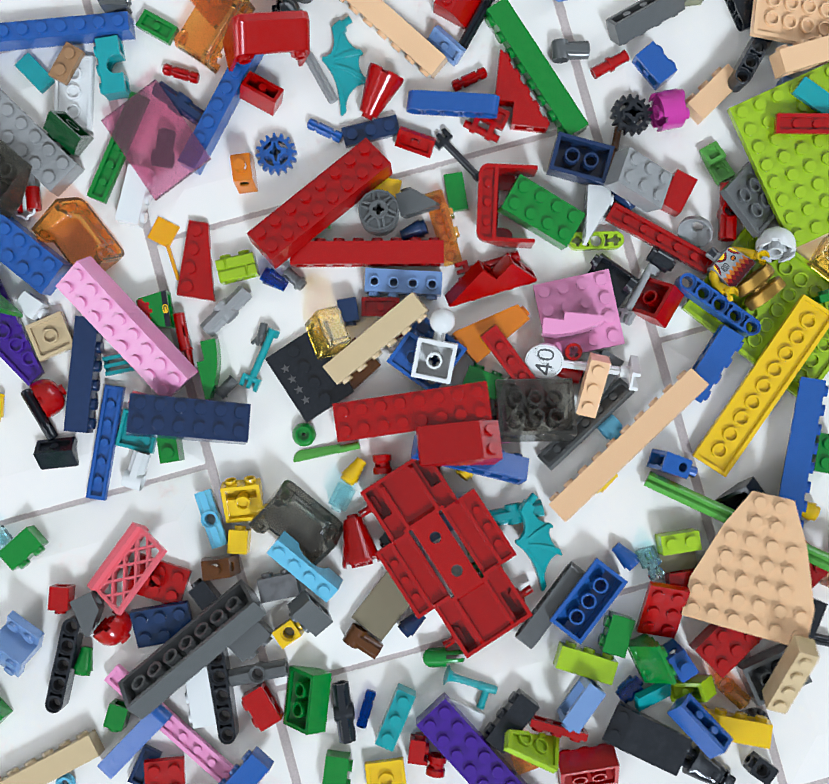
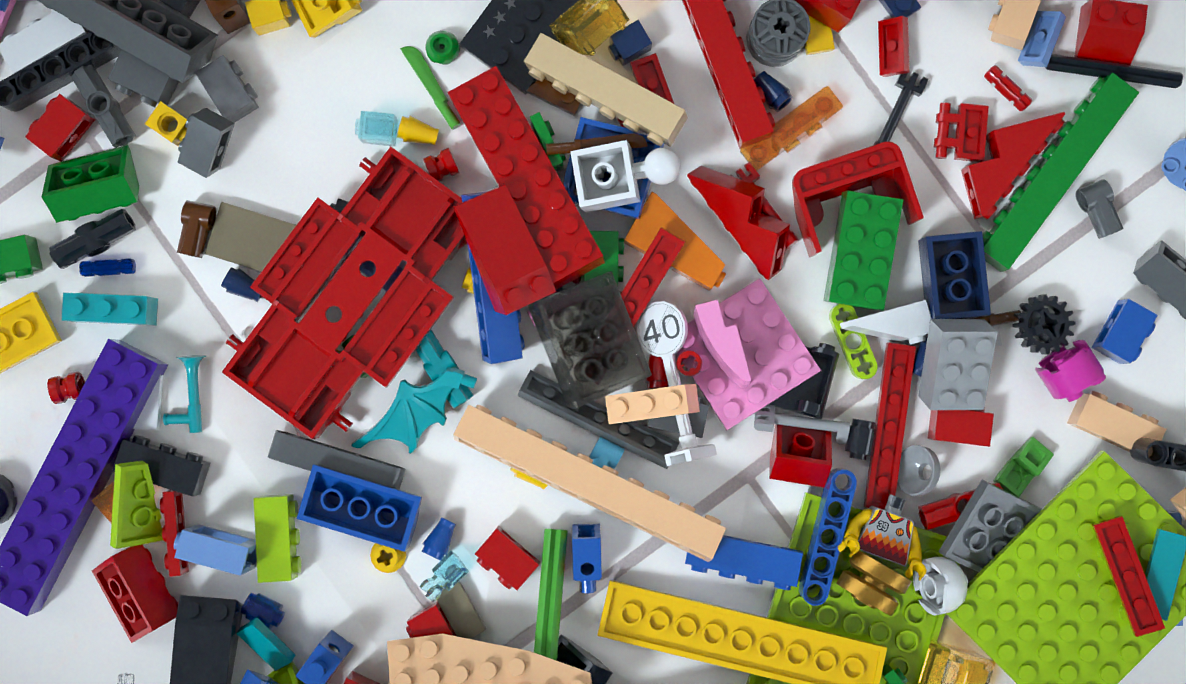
camera: 65 degrees right, 0 degrees up
clear smoke windscreen [248,480,343,565] -> none
medium azure arch [267,531,343,603] -> none
red cone [342,514,380,569] -> none
medium blue brick [364,268,442,300] -> none
dark grey slope [395,187,442,219] -> none
blue beam [406,90,500,119] -> none
red brick [408,732,429,766] -> none
green arm [423,647,465,668] -> none
green tile [443,172,468,213] -> none
red pin [590,50,629,79] -> none
green brick [598,610,636,658] -> none
green slope [628,633,677,684] -> none
red plate [636,581,690,639] -> none
lime brick [655,528,702,556] -> none
none -> yellow piece [370,543,406,573]
none -> red brick [475,525,540,590]
none -> green plate [530,112,567,173]
none -> reddish brown piece [546,133,647,155]

